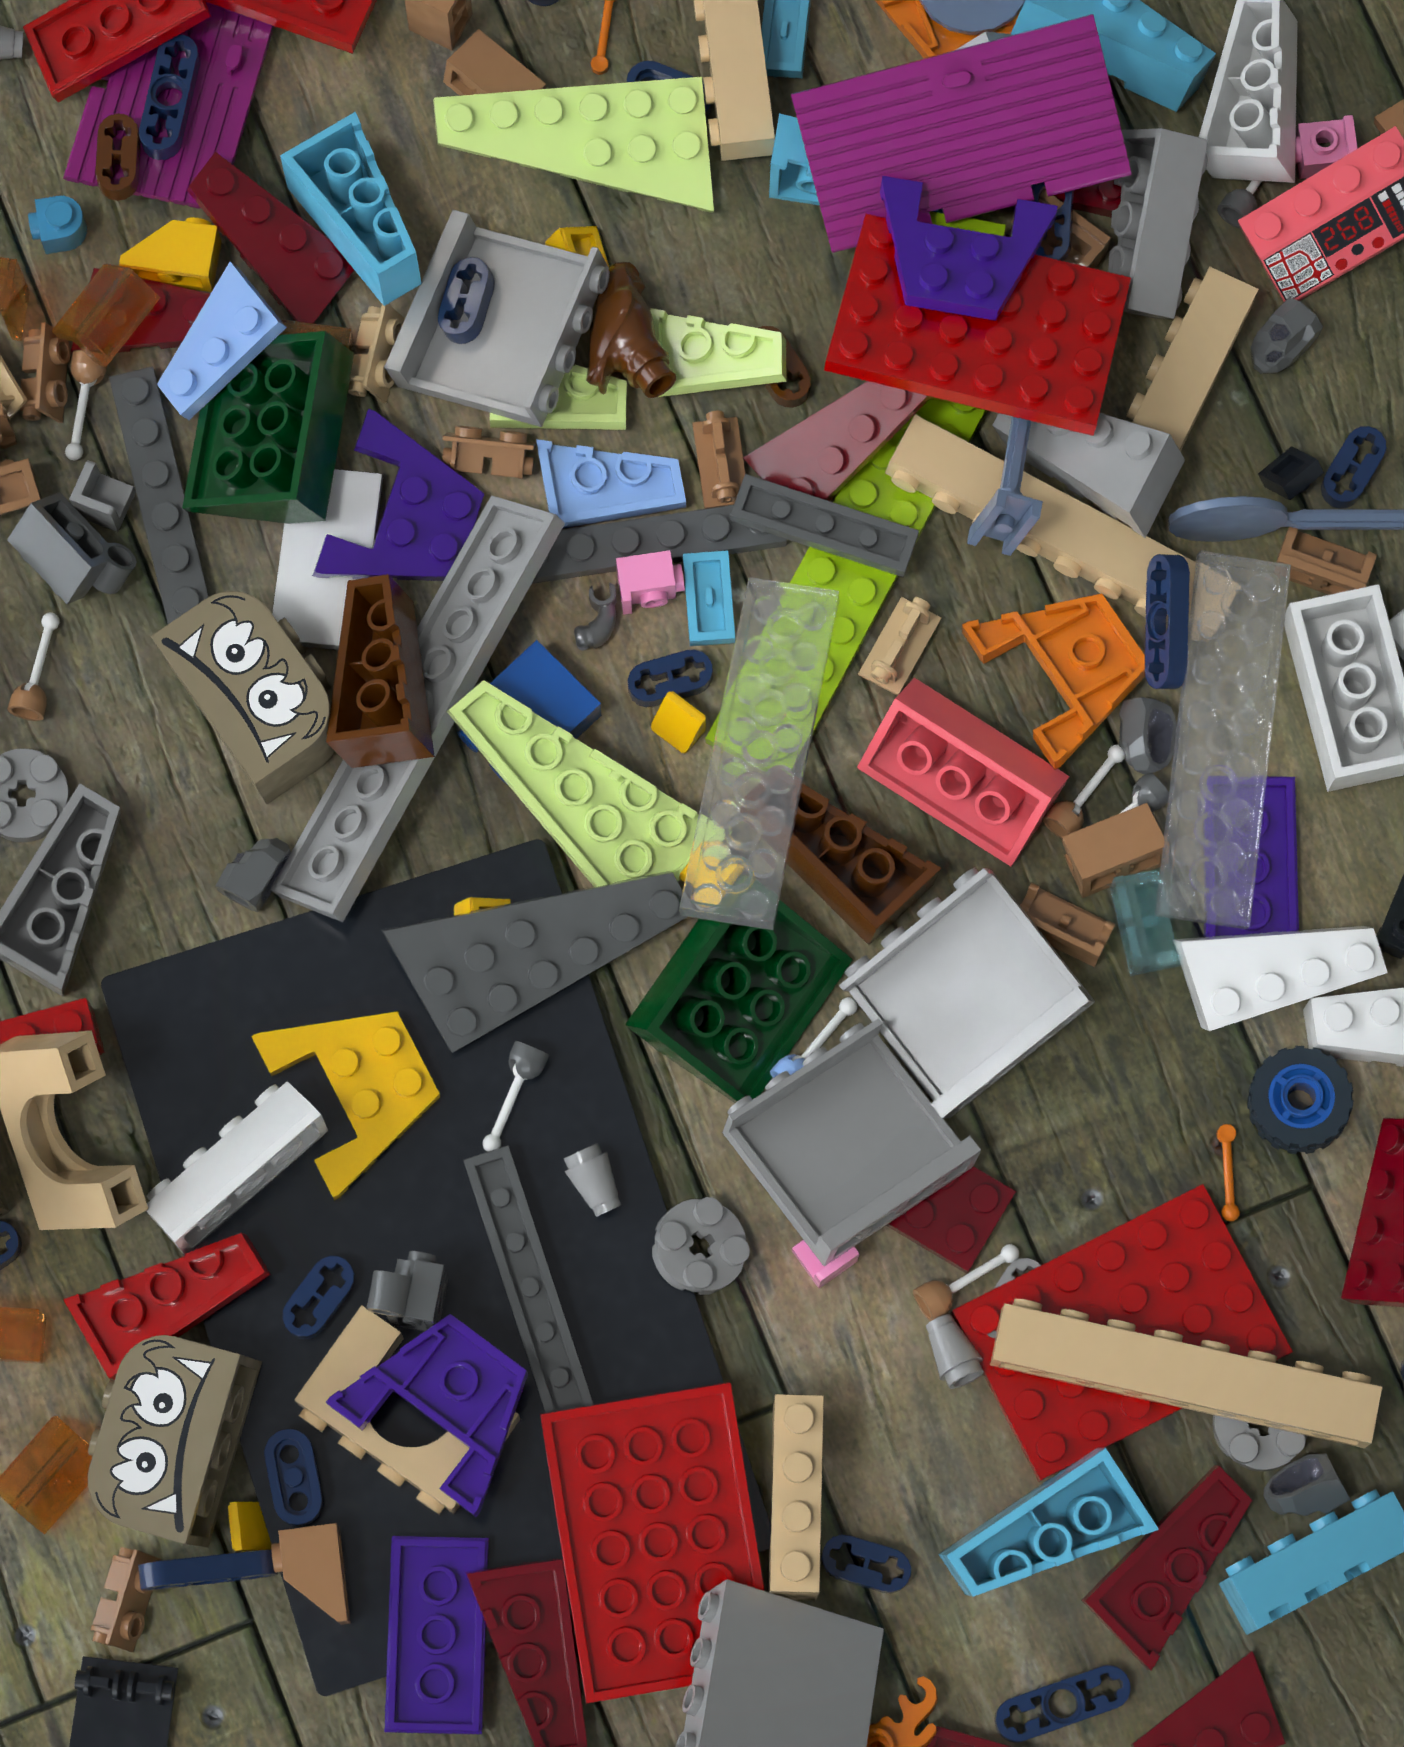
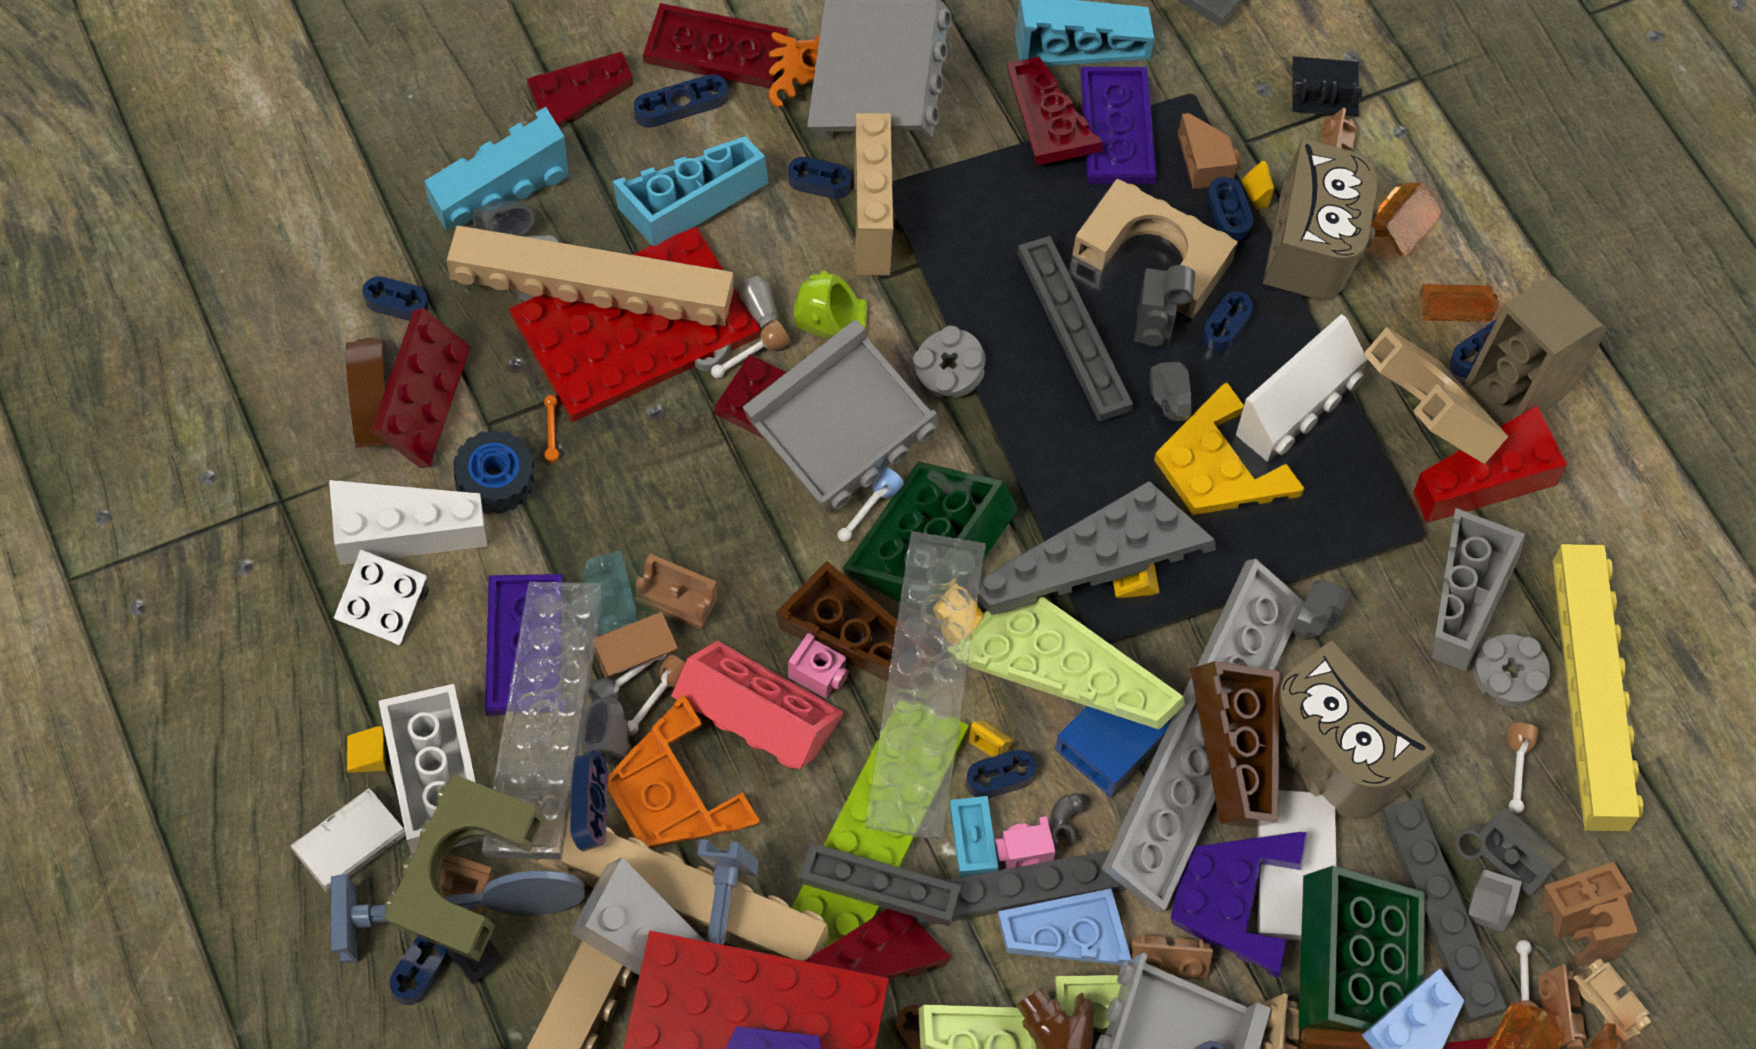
camera: 175 degrees right, 15 degrees down
red wing [63,1233,271,1380] -> none
dark blue beam [138,1550,278,1591] -> none
dark purple wing [326,1314,528,1517] -> none
hinge [483,1041,550,1152] -> none
red plate [540,1382,764,1704] -> none
light grey cone [564,1143,622,1217] -> none
medium nougat hinge [692,411,745,509] -> none
panel [839,867,1095,1118] -> none
tan hinge [858,597,941,696] -> none
dark red wing [1081,1465,1252,1671] -> none
white wedge [1173,926,1388,1031] -> none
none -> olive arch [384,774,546,962]
none -> bright pink brick [788,633,849,699]
none -> lime helmet [794,271,868,339]
none -> dark grey rock [1149,362,1191,421]

